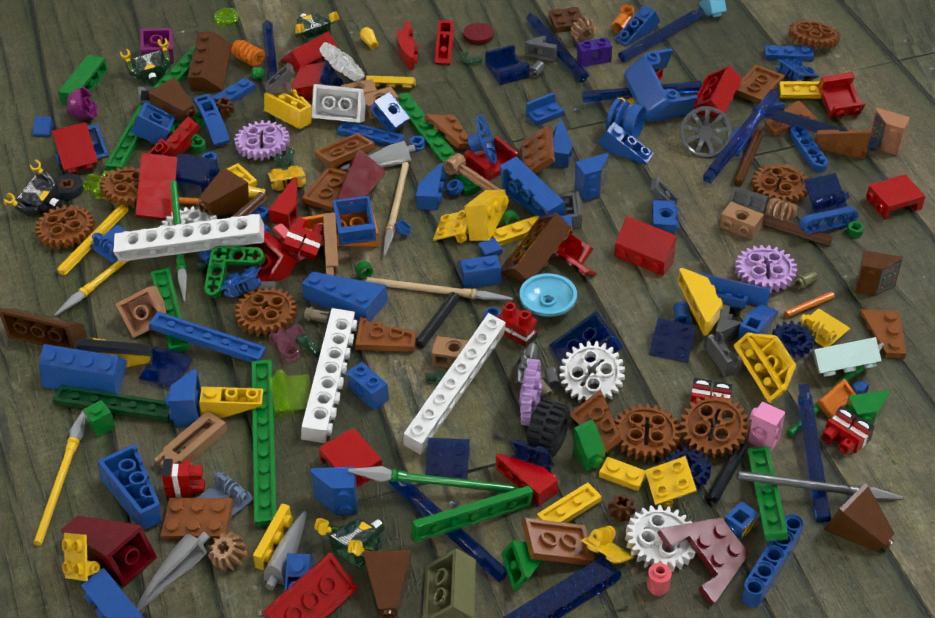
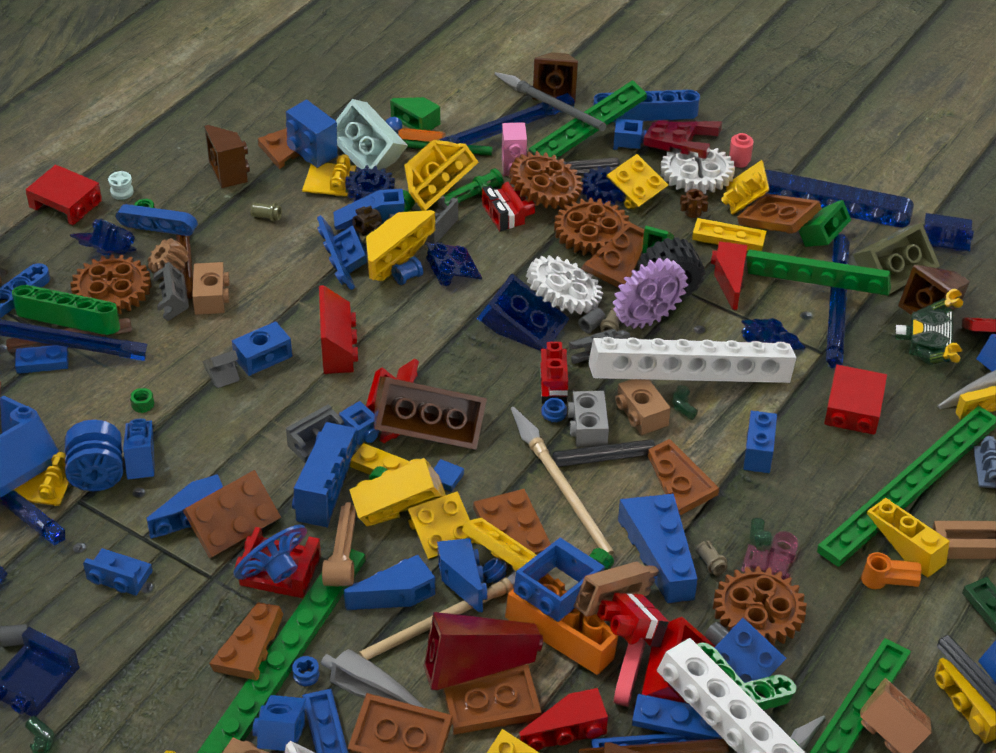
camera: 130 degrees left, 0 degrees up
clear blue hinge [139,347,193,387] -> none
blue plate [149,312,266,363] -> none
blue slope [166,369,201,428] -> none
clear neon green hinge [269,369,311,412] -> none
white brick [301,308,357,443] -> none
blue slope [311,467,358,516] -> none
green piece [348,466,518,493] -> none
blue plate [447,179,464,196] -> none
blue slope [457,255,501,289] -> none
clear blue hinge [509,439,555,473] -> none
medium azure dish [520,273,577,317] -> none
blue slope [574,153,609,202] -> none
yellow plate [599,457,646,492] -> none
dark grey wheel [680,106,732,157] -> none
lavender gear [735,245,797,293] -> none
orange bar [784,291,835,318] -> none
red hips [822,406,875,455] -> none
none -> green beam [12,285,120,335]
none -> light aqua wheel [108,171,134,200]
none -> green axle [130,388,155,413]
none -> blue brick [286,99,338,168]
none -> dark brown gear [352,206,382,236]
none -> green pin [437,168,504,206]
none -> blue slope [437,538,488,612]
none -> yellow plate [462,518,537,571]
none -> dark orange plate [473,489,551,567]
none -> light grey brick [568,391,609,447]
none -> orange piece [861,552,922,590]

